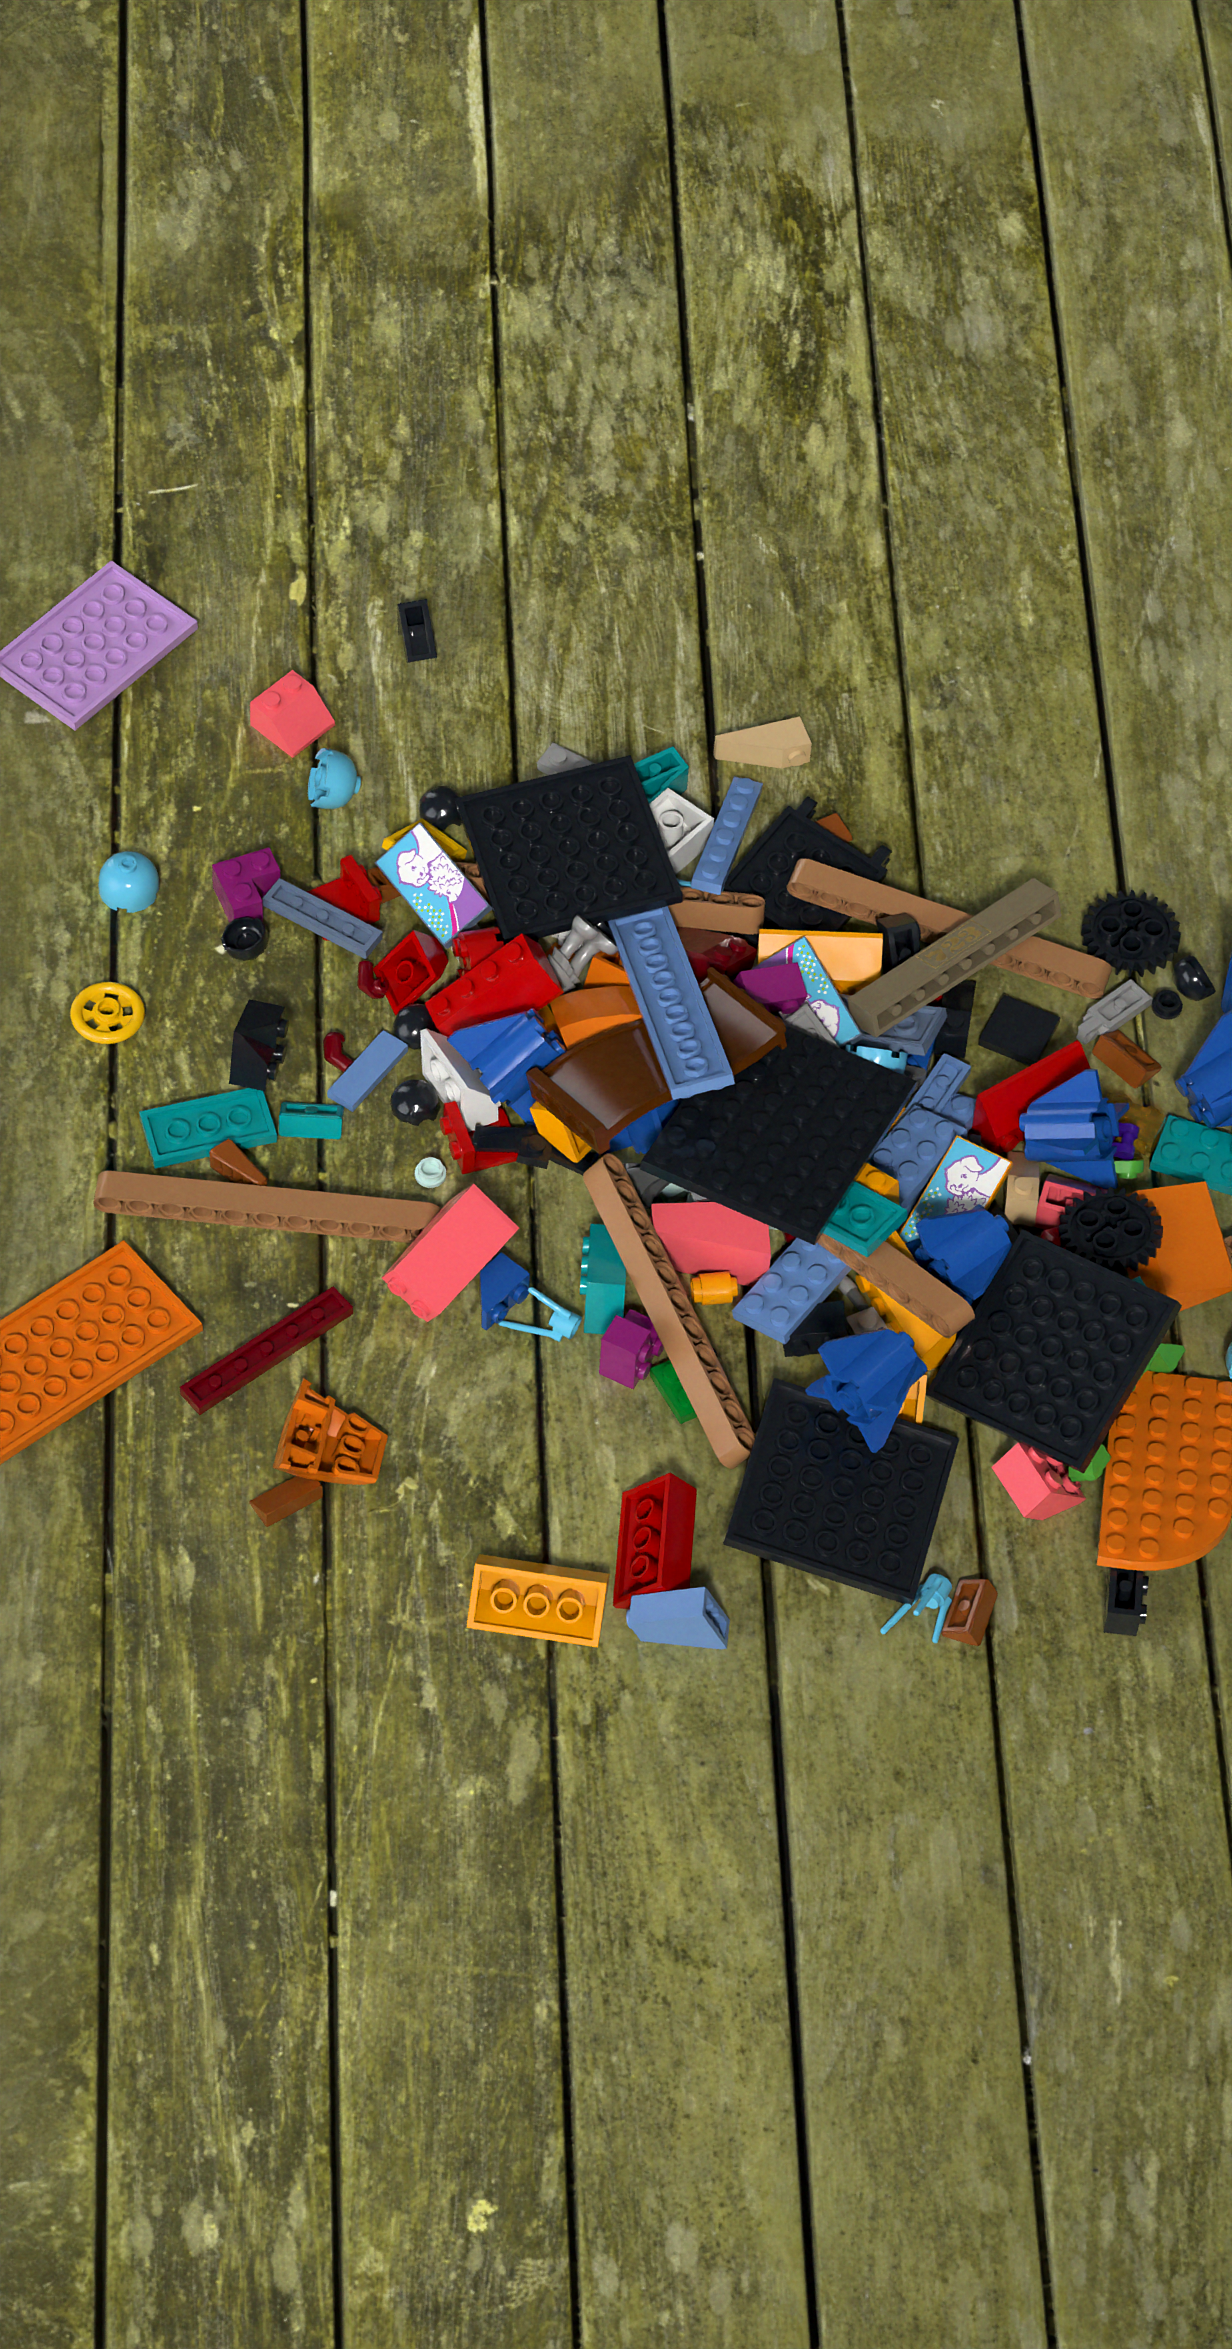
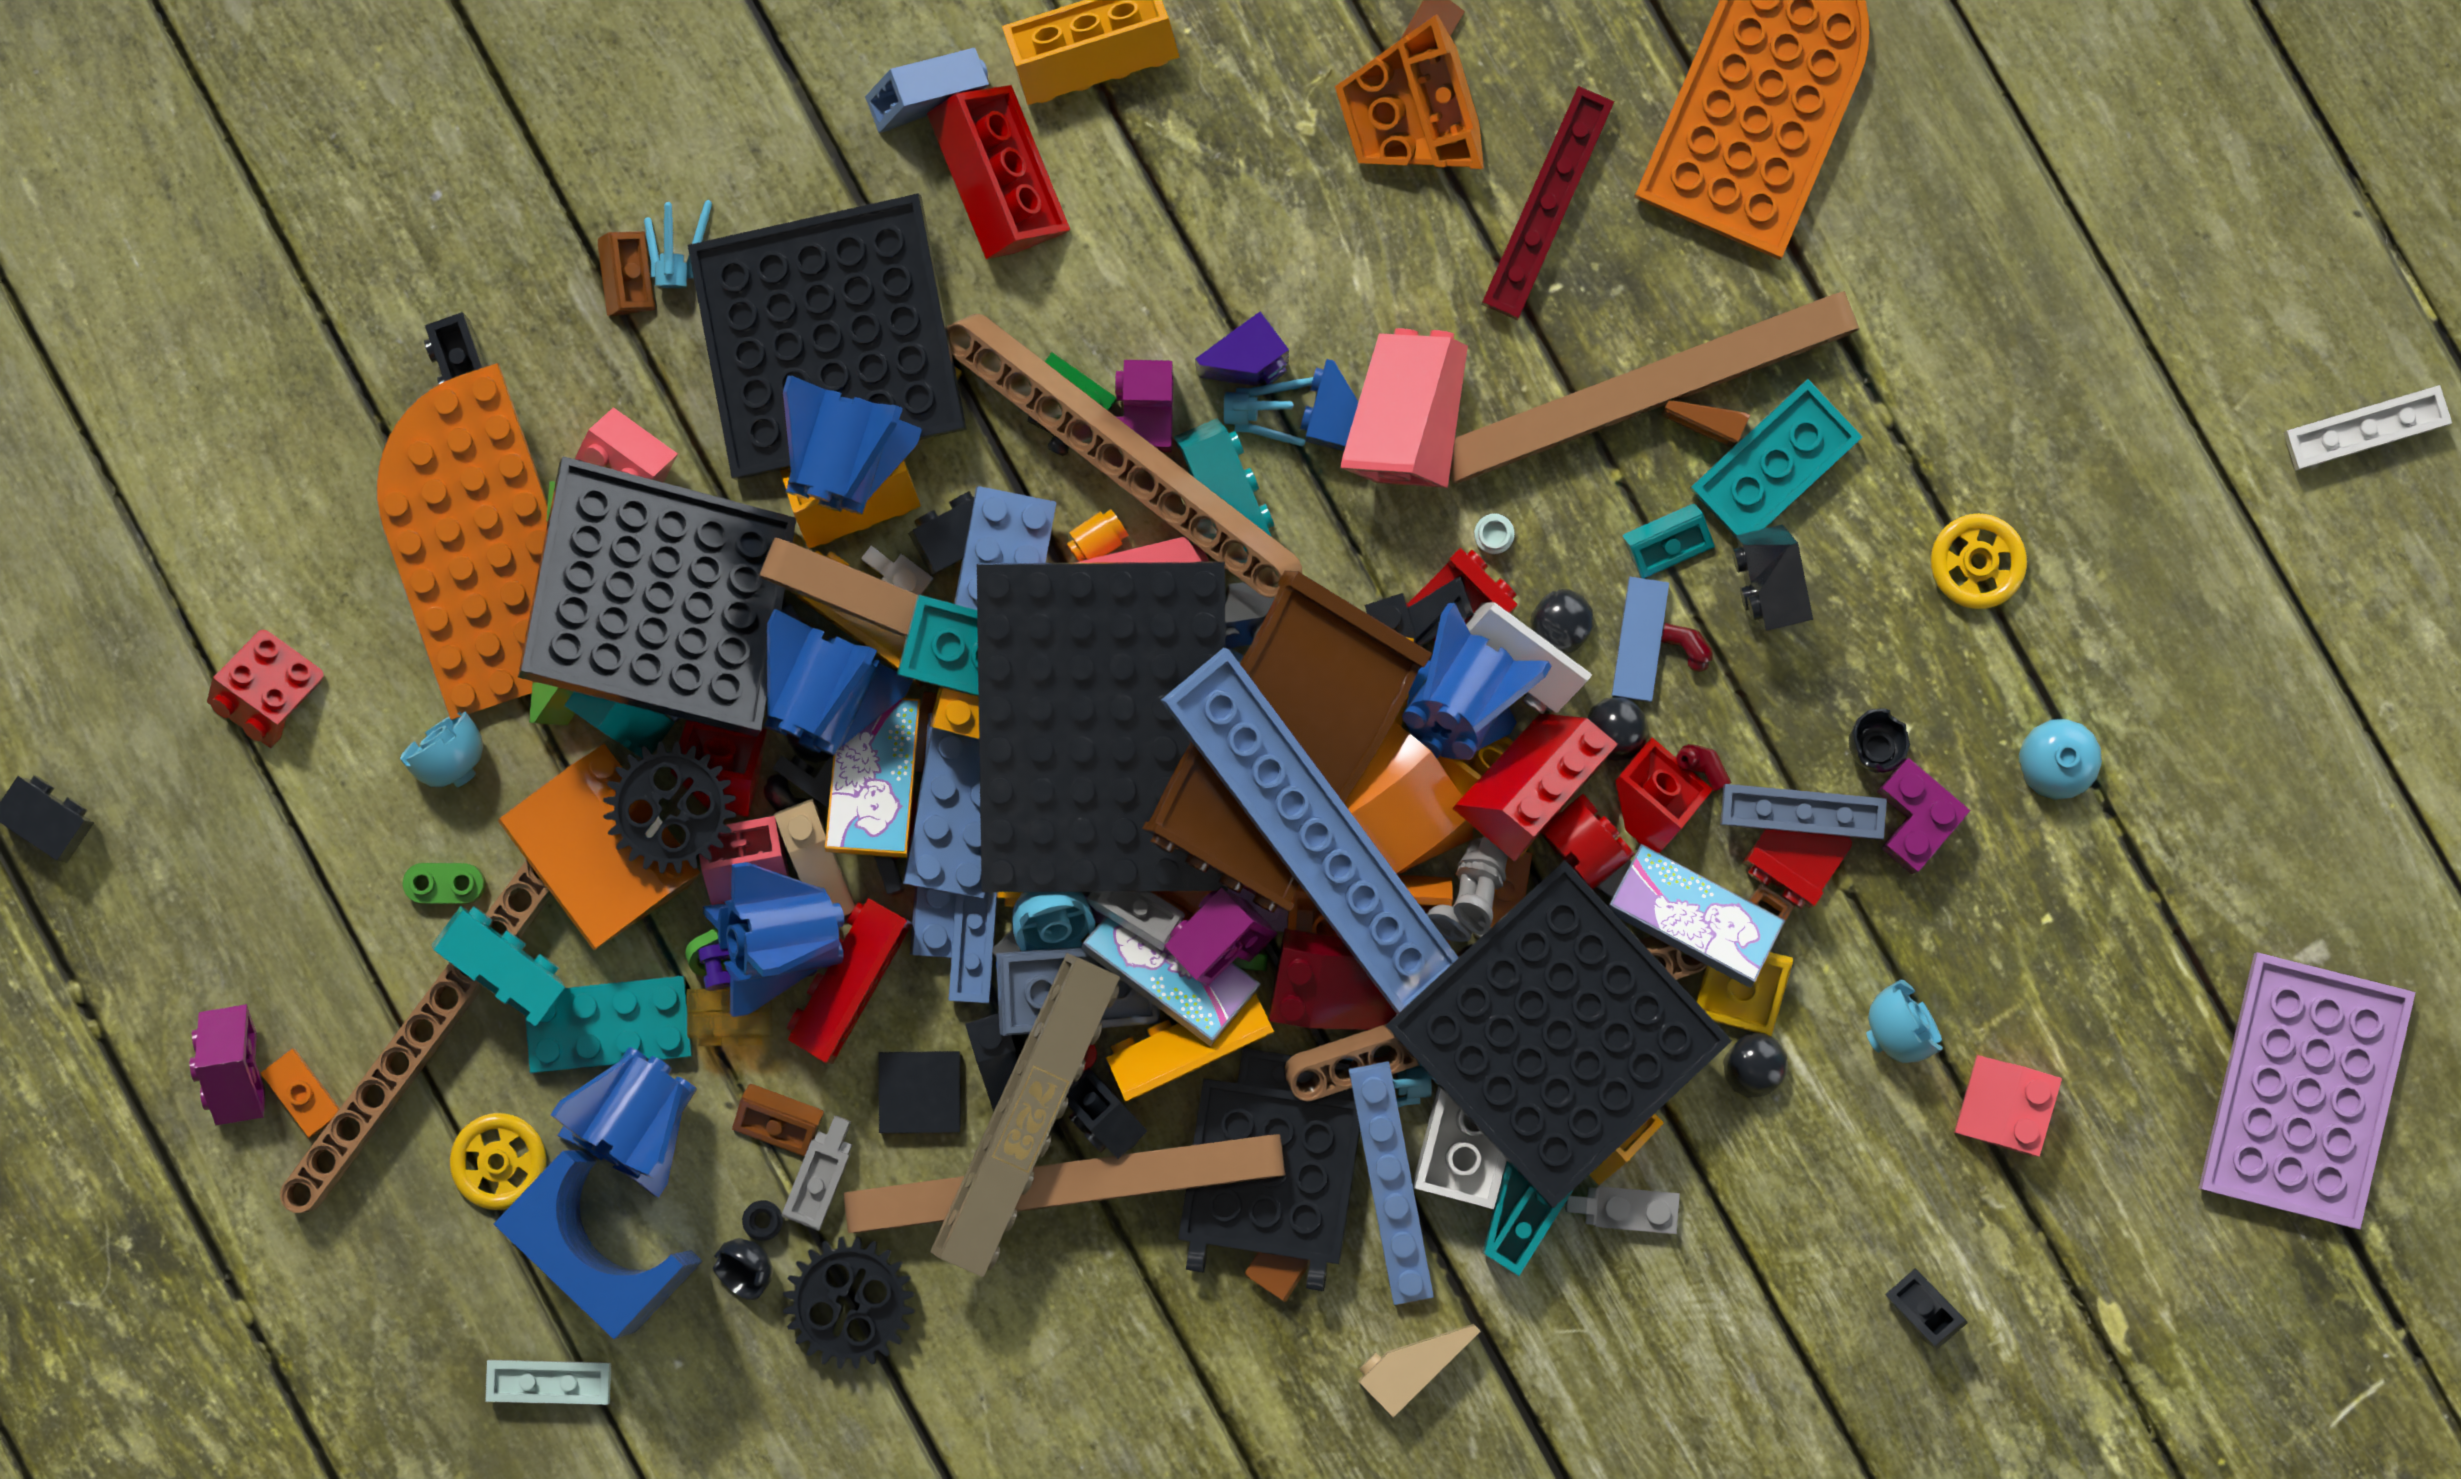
camera: 160 degrees right, 30 degrees up
none -> dark purple slope [1195,311,1289,386]

